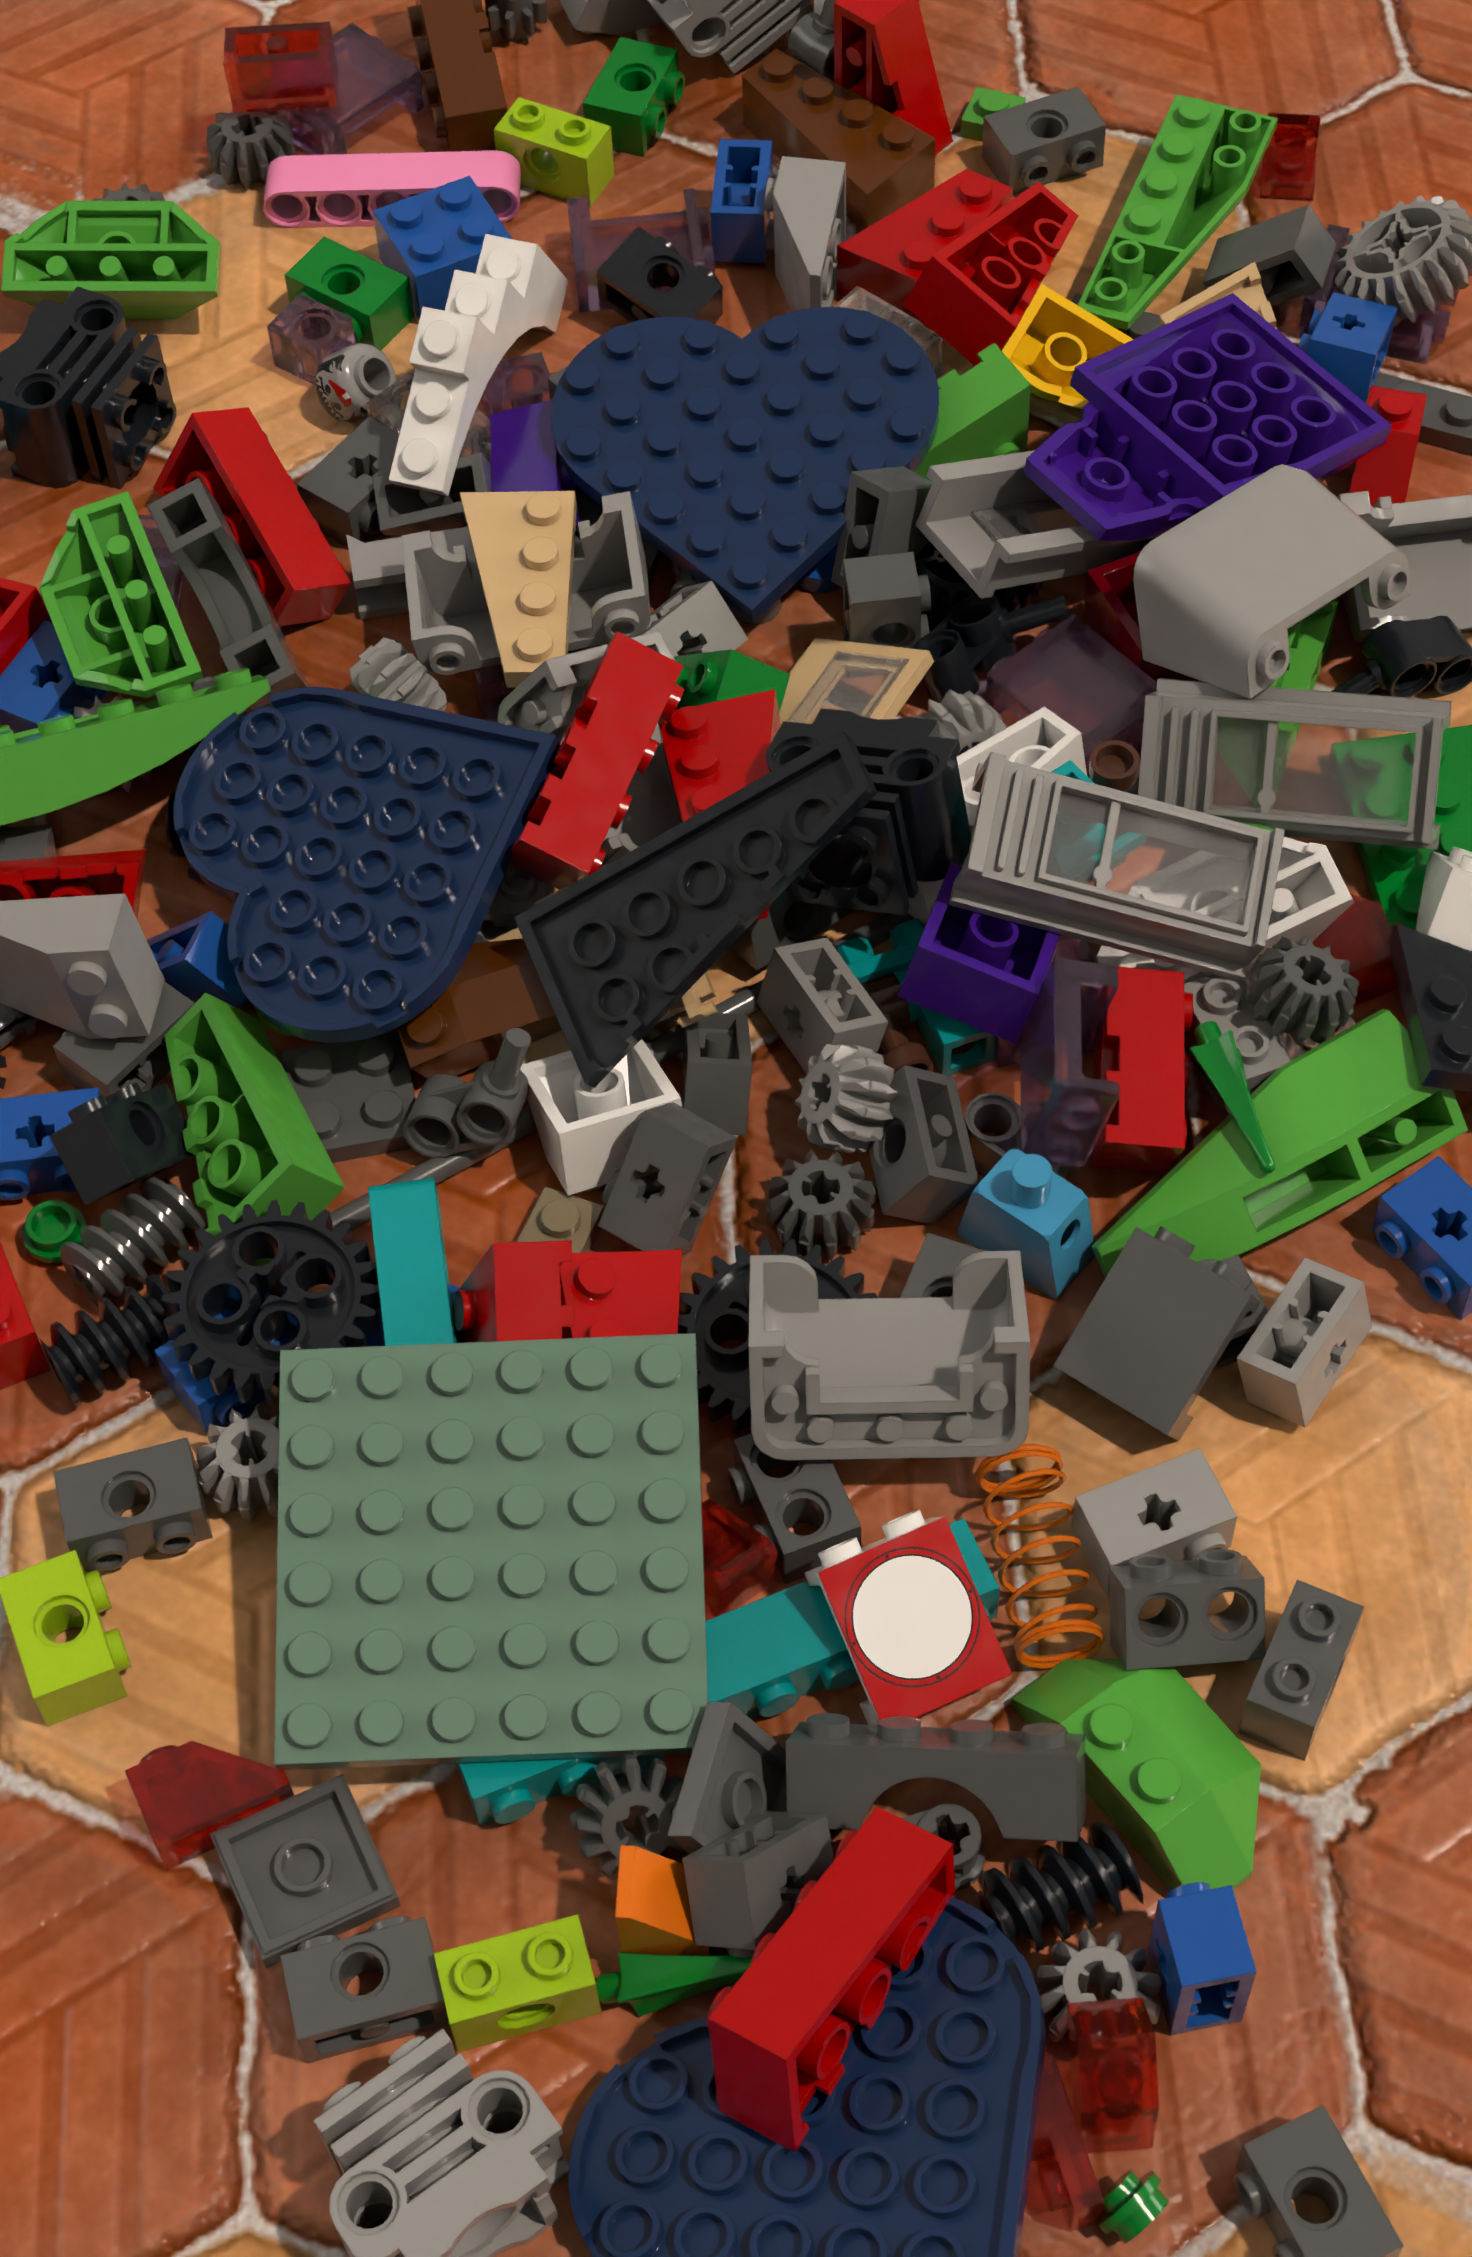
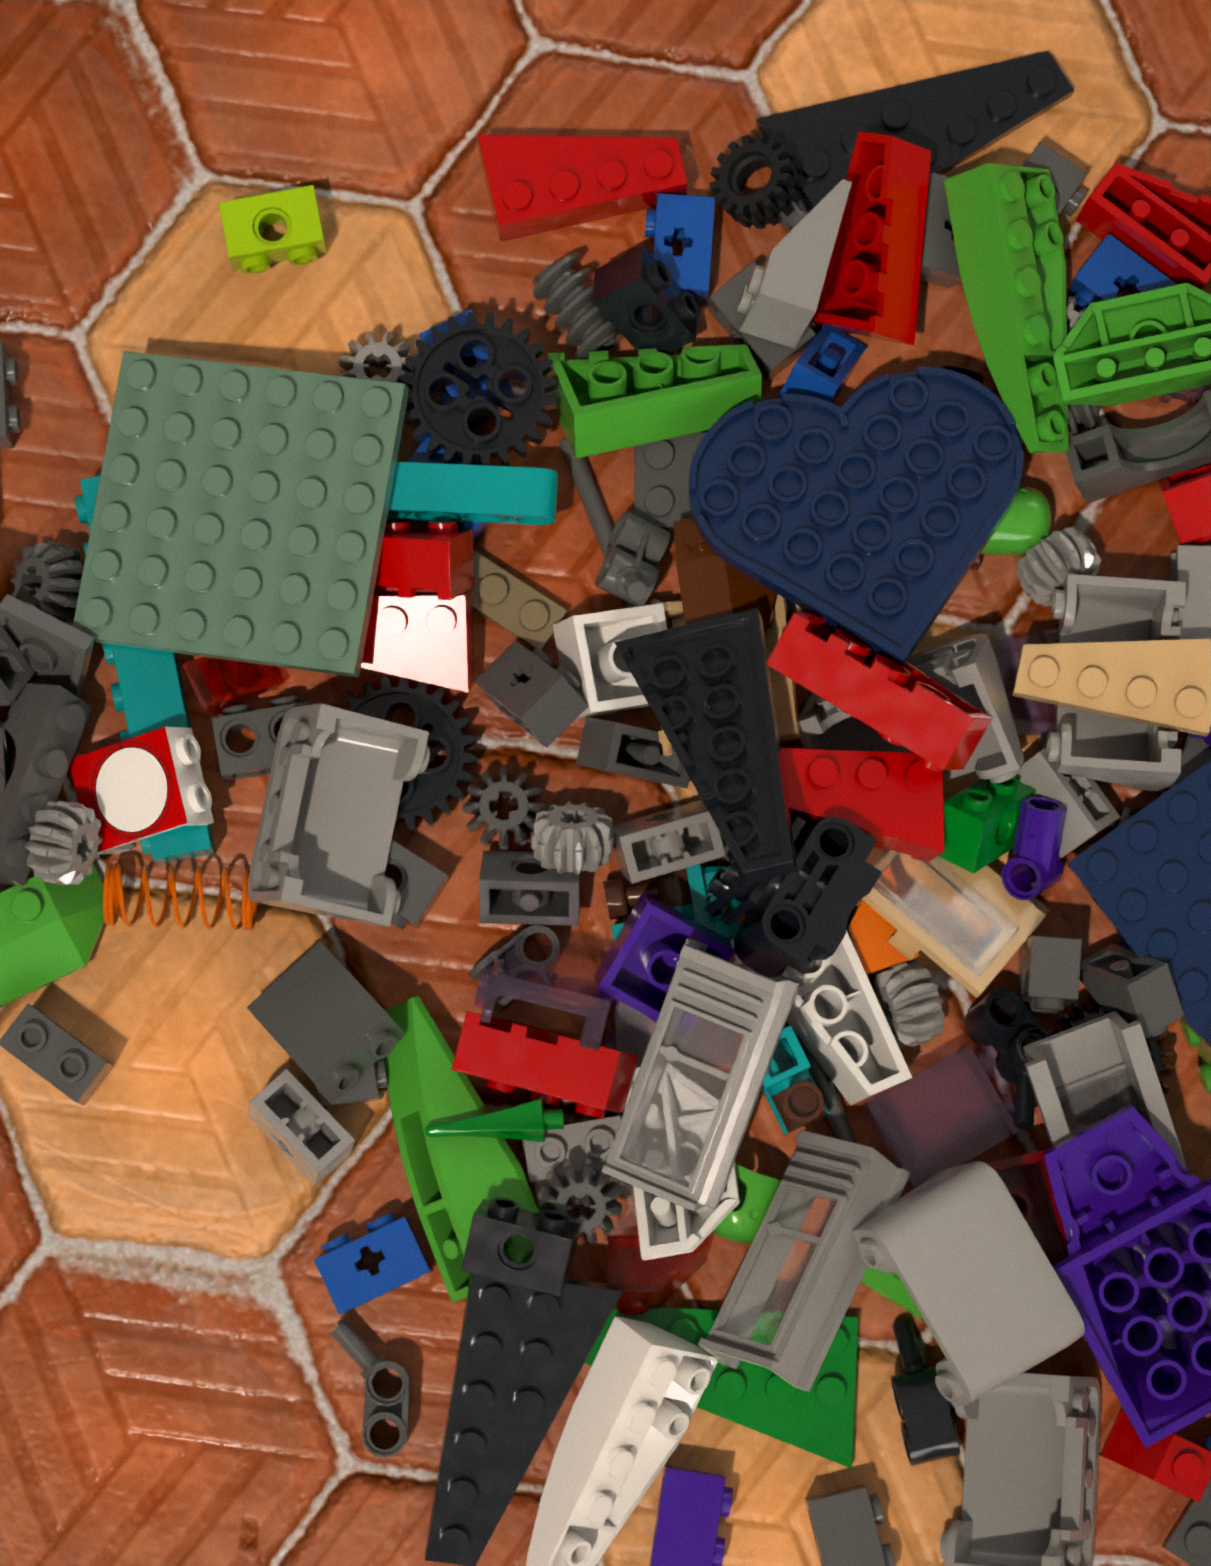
camera: 95 degrees right, 25 degrees up
green plate [22,1200,87,1263] -> none
black piece [40,1274,170,1406] -> none
dark grey brick [53,1437,213,1571] -> none
clear red slope [125,1741,294,1870] -> none
dark grey plate [210,1774,401,1968] -> none
dark azure torso [957,1149,1095,1301] -> none
light grey brick [1072,1448,1237,1596] -> none
dark grey brick [1109,1549,1265,1670] -> none
none -> light grey gear [25,801,103,885]
none -> black brick [461,1197,581,1297]
none -> dark purple piece [1002,796,1067,900]

